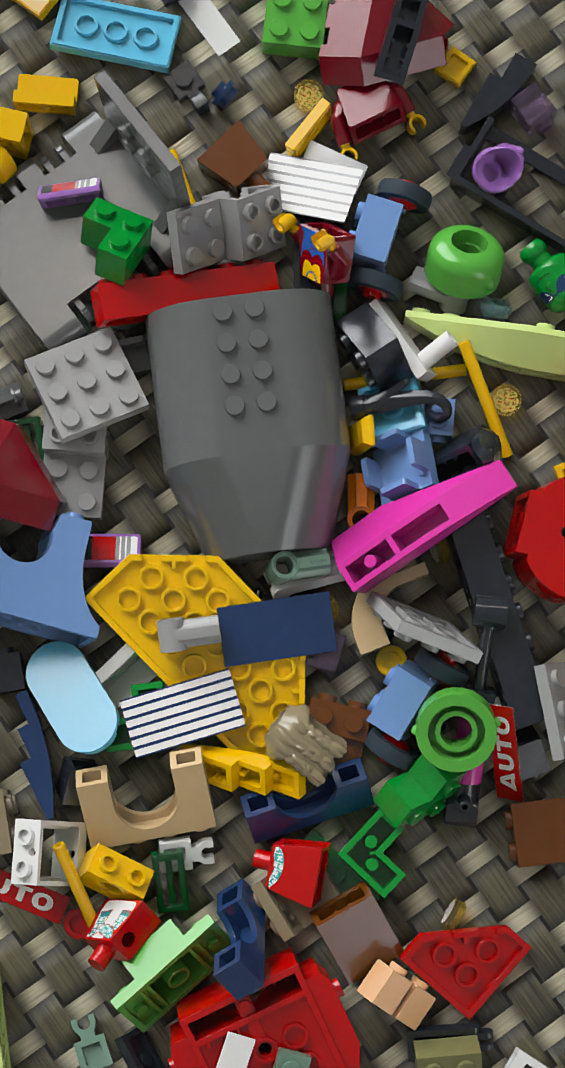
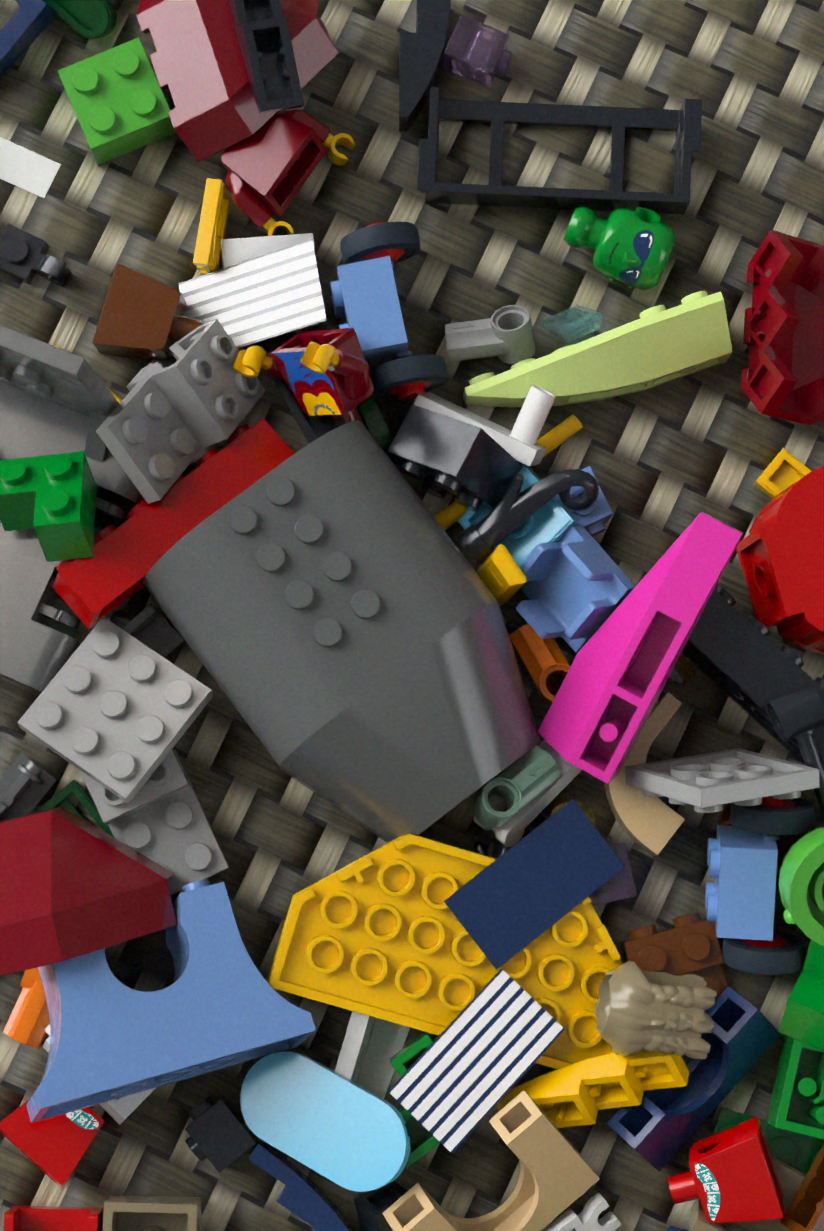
camera: 35 degrees left, 0 degrees up
slope [83,534,142,568] -> none
light grey piece [156,615,222,653] -> none
dark blue plate [211,80,238,109] -> none
clear yellow tile [294,79,324,112] -> none
yellow tile [376,645,407,676] -> none
bright green piece [424,225,505,299] -> none
black torso [433,424,502,483] -> none
yellow tile [434,45,477,89] -> none
yellow bar [458,339,513,458] -> none
medium lavender hair [472,143,524,193] -> none
clear yellow tile [491,384,522,416] -> none

